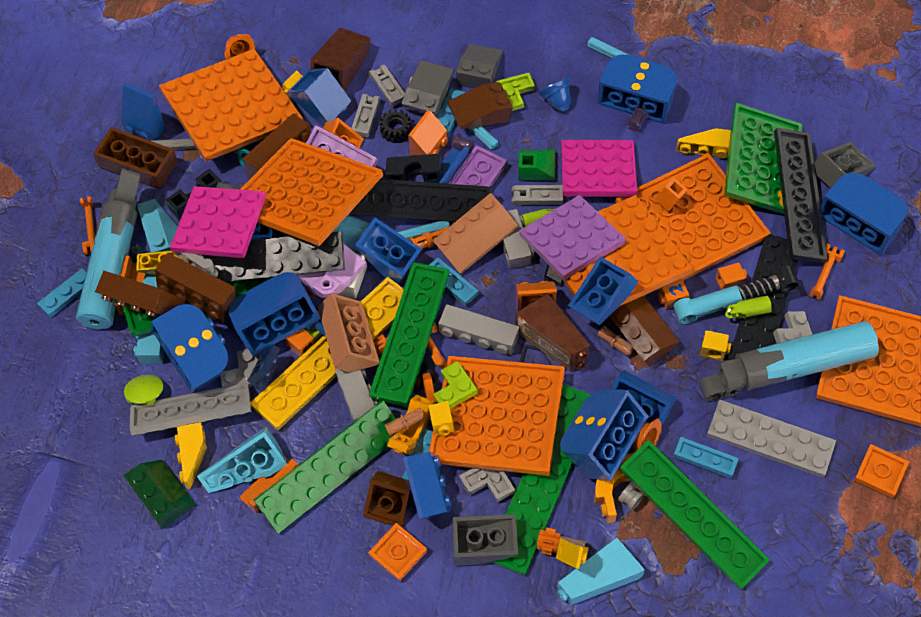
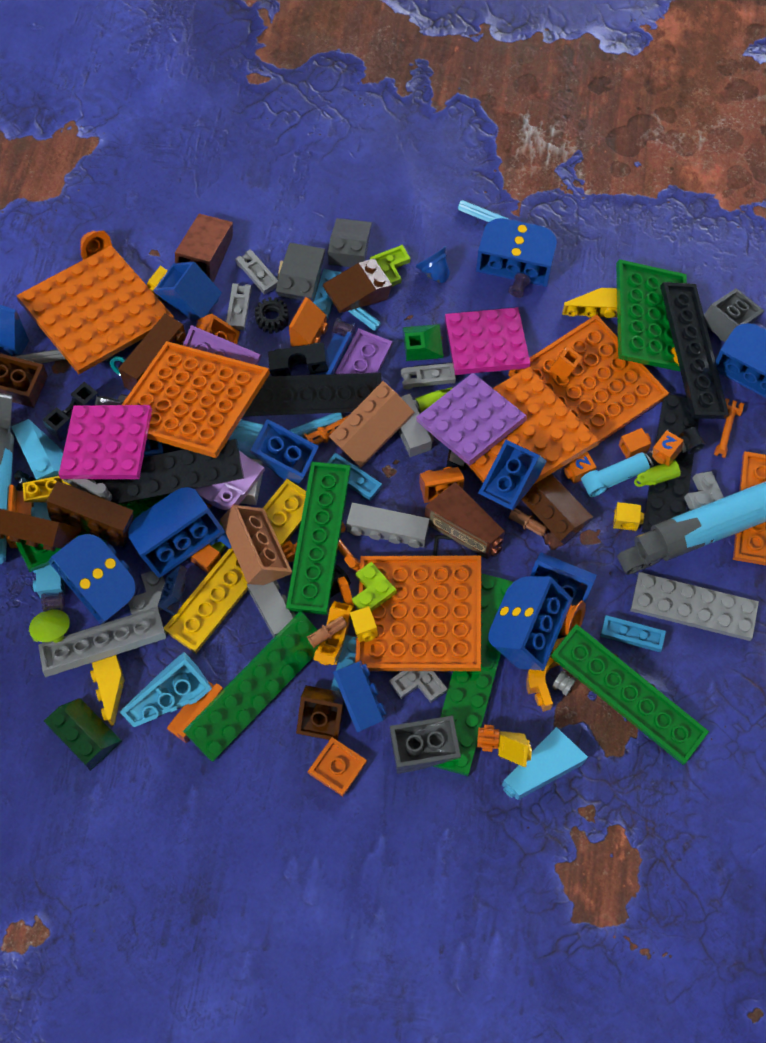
camera: 10 degrees left, 5 degrees up
none -> clear purple bush [41,592,65,612]
none -> orange brick [652,430,683,466]

